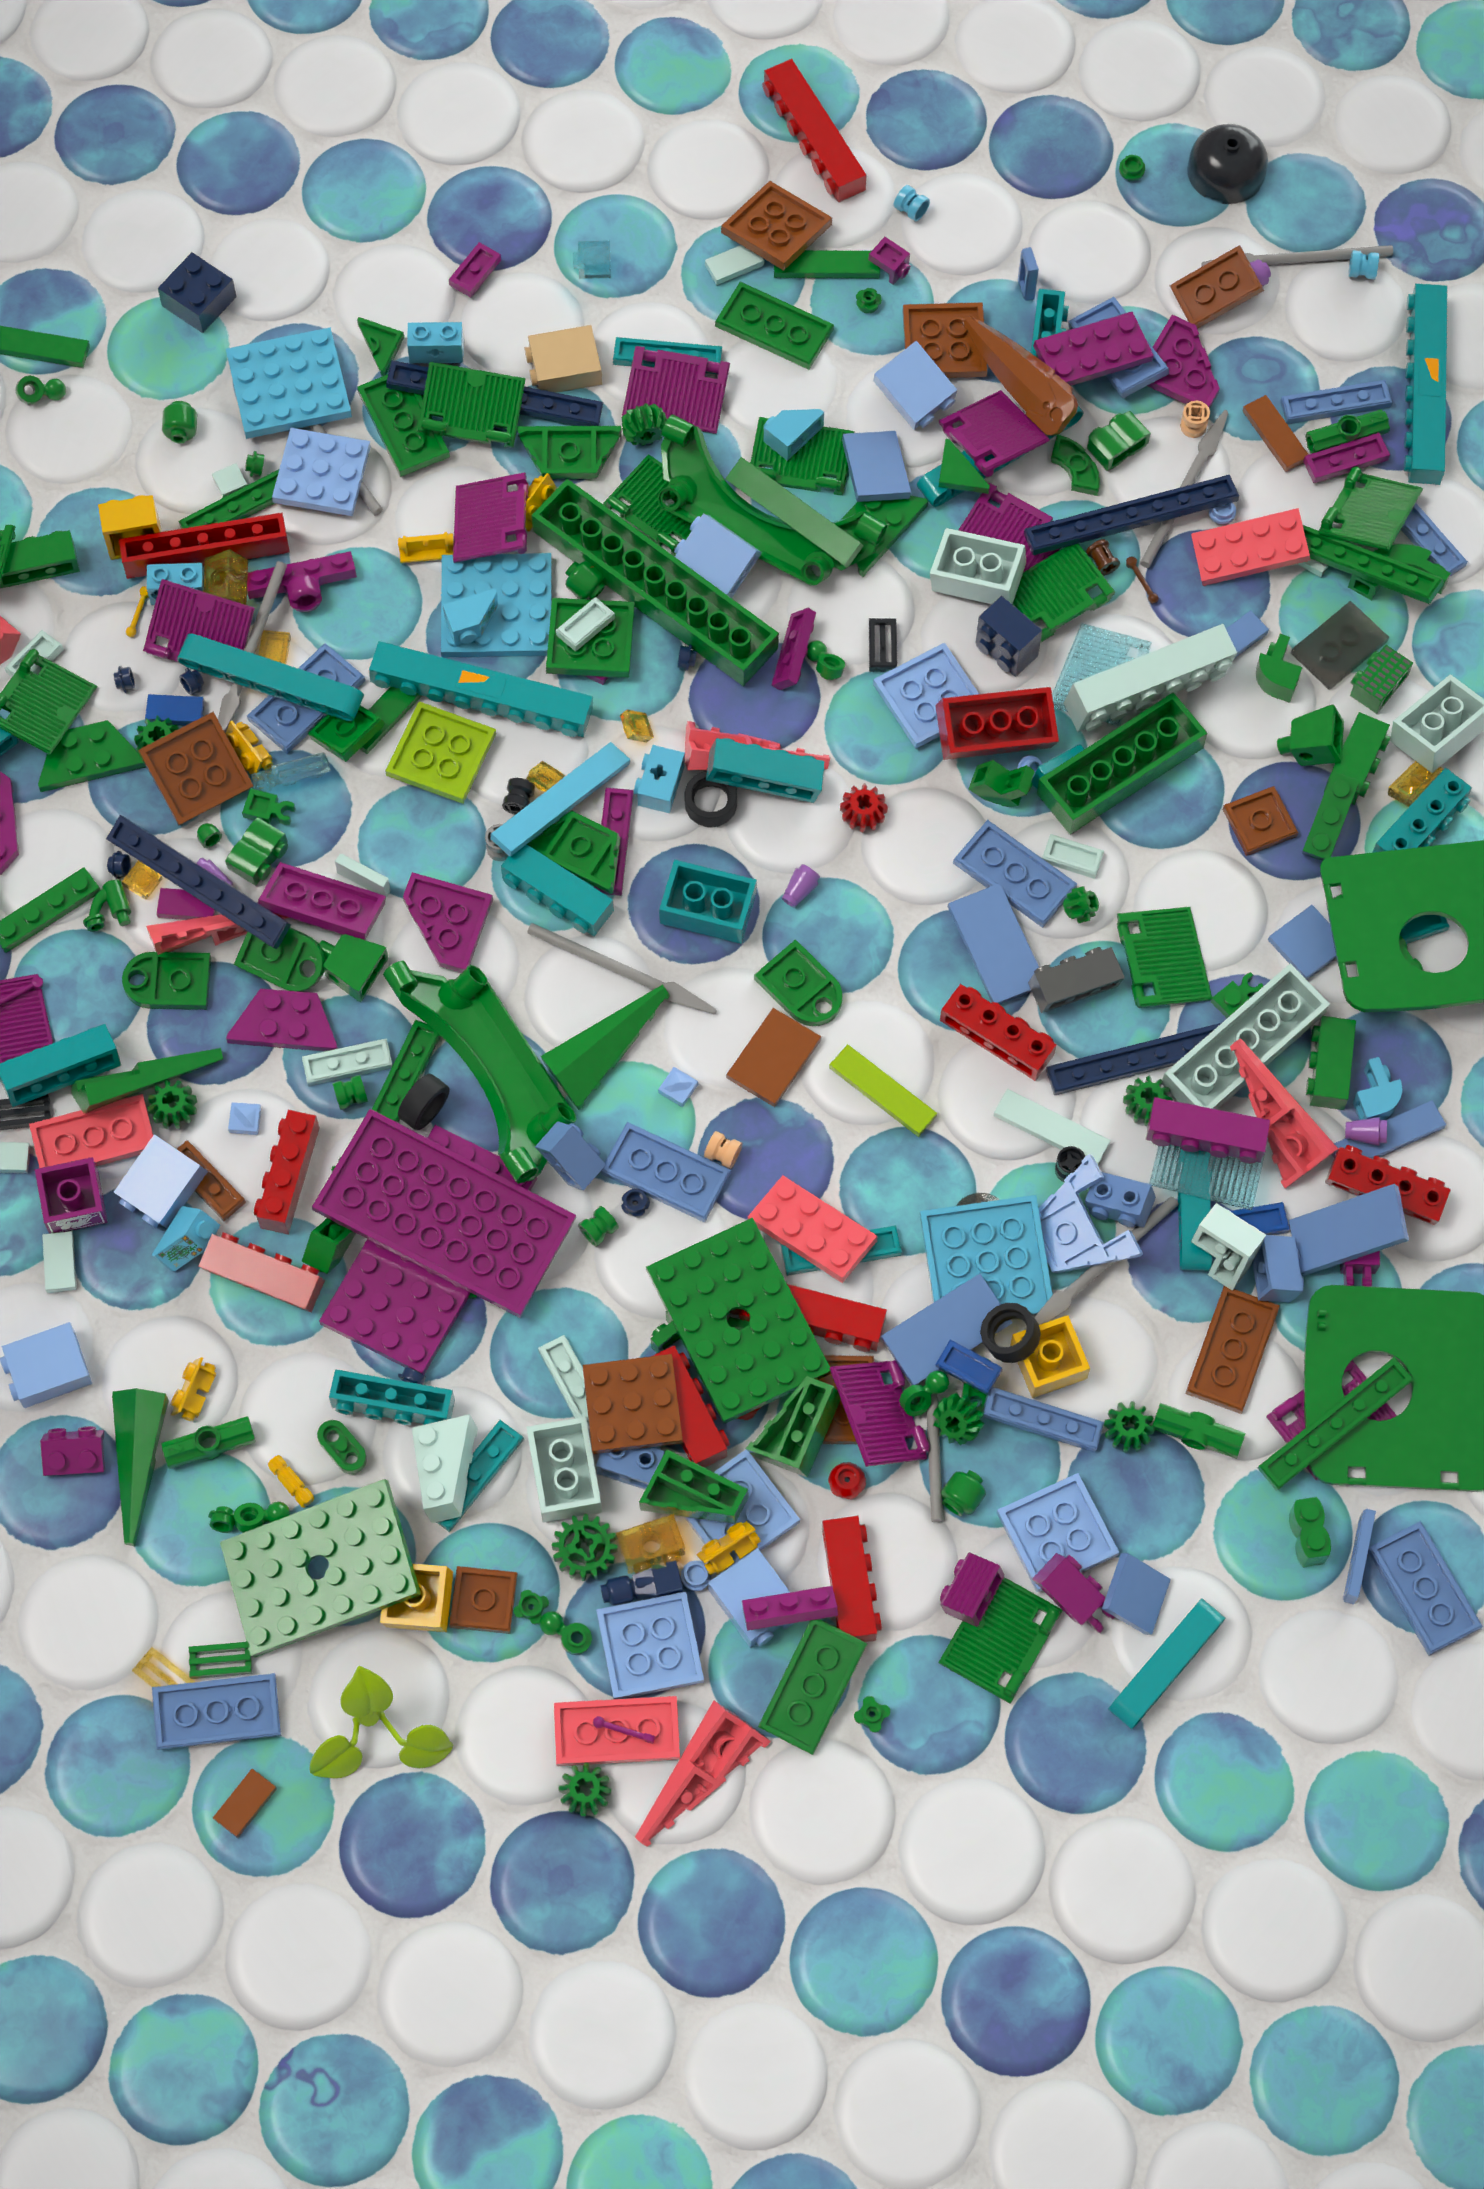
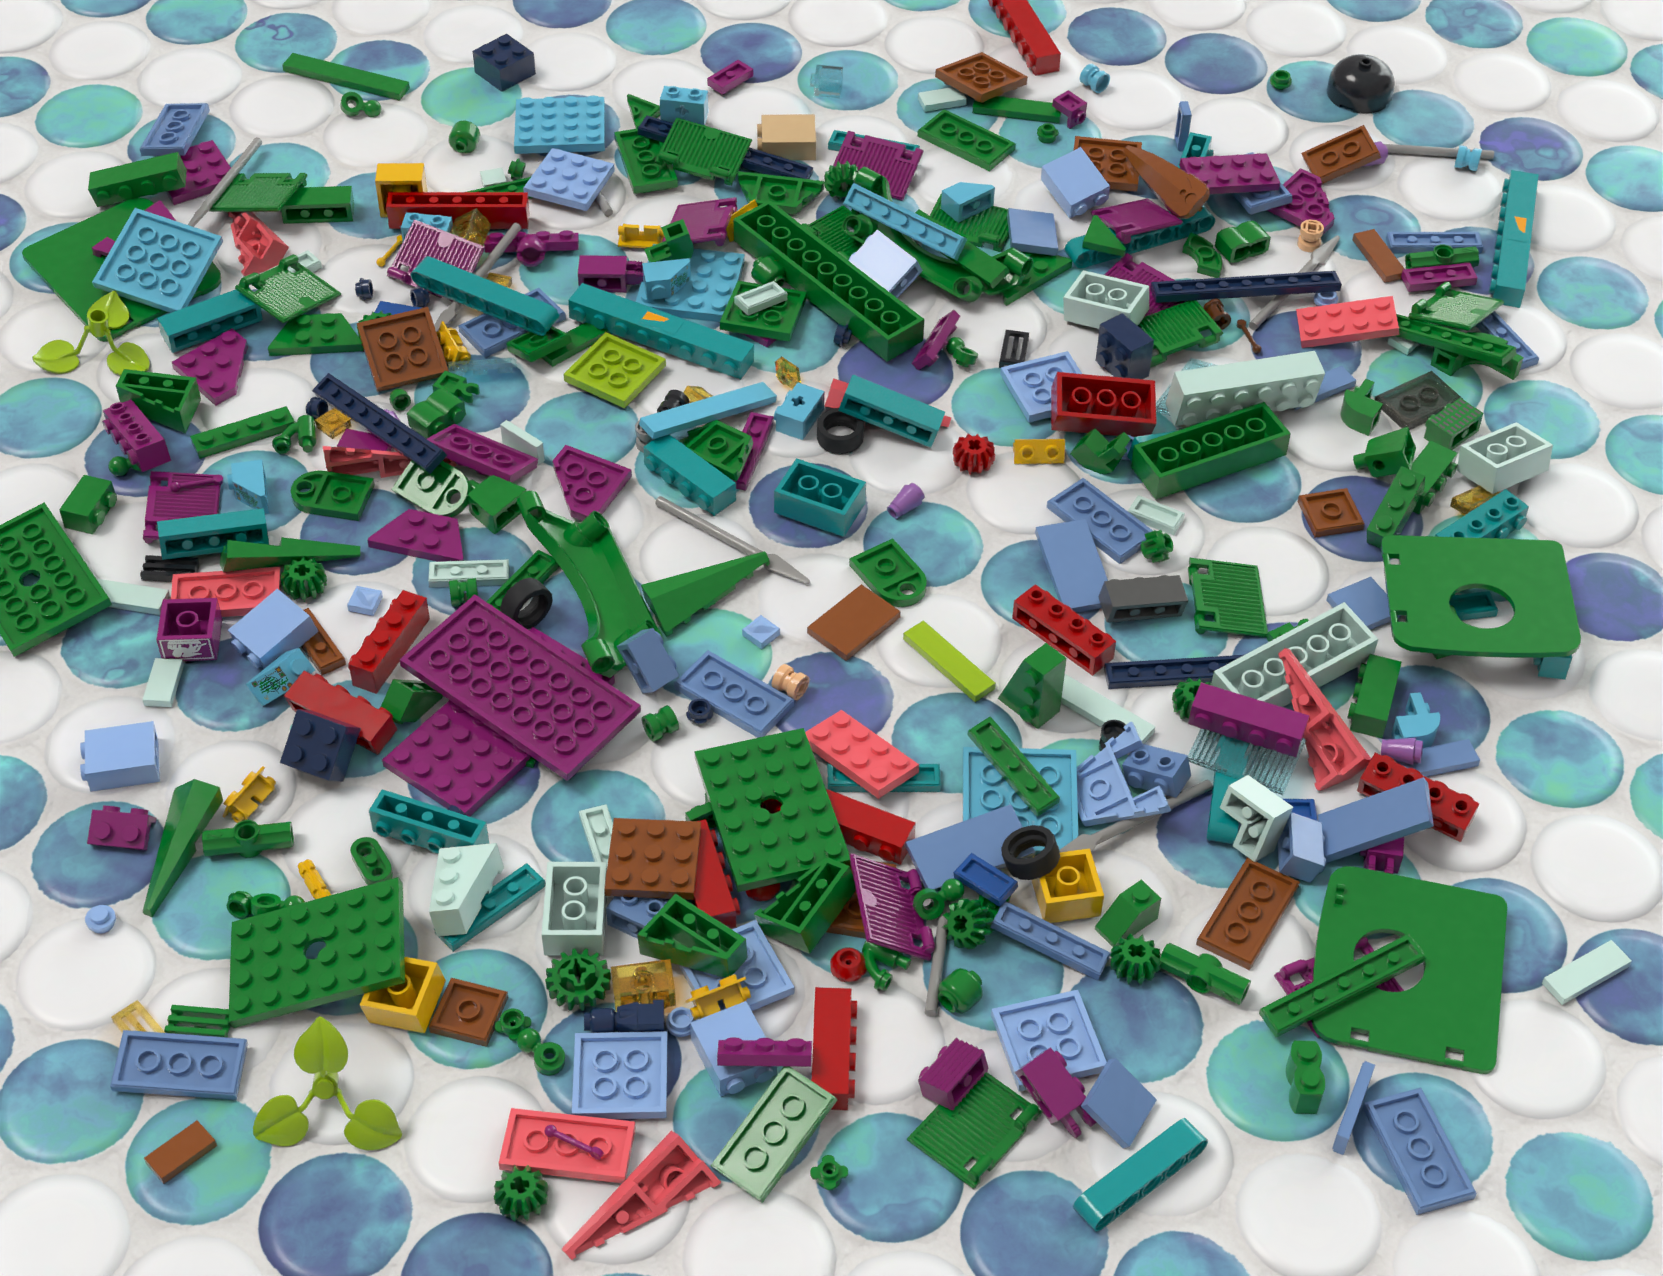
camera: 10 degrees right, 20 degrees down
none -> light blue plate [85,905,116,934]
none -> medium azure slope [227,459,269,514]
none -> dark blue brick [280,709,361,782]
none -> magenta hinge [578,255,643,293]
none -> green brick [644,219,694,263]
none -> medium azure tile [843,183,967,260]
none -> green plant [862,941,911,991]
none -> green tile [967,716,1060,817]
none -> green wedge [998,643,1067,729]
none -> yellow hinge [1013,439,1065,464]
none -> green slope [1095,879,1162,947]

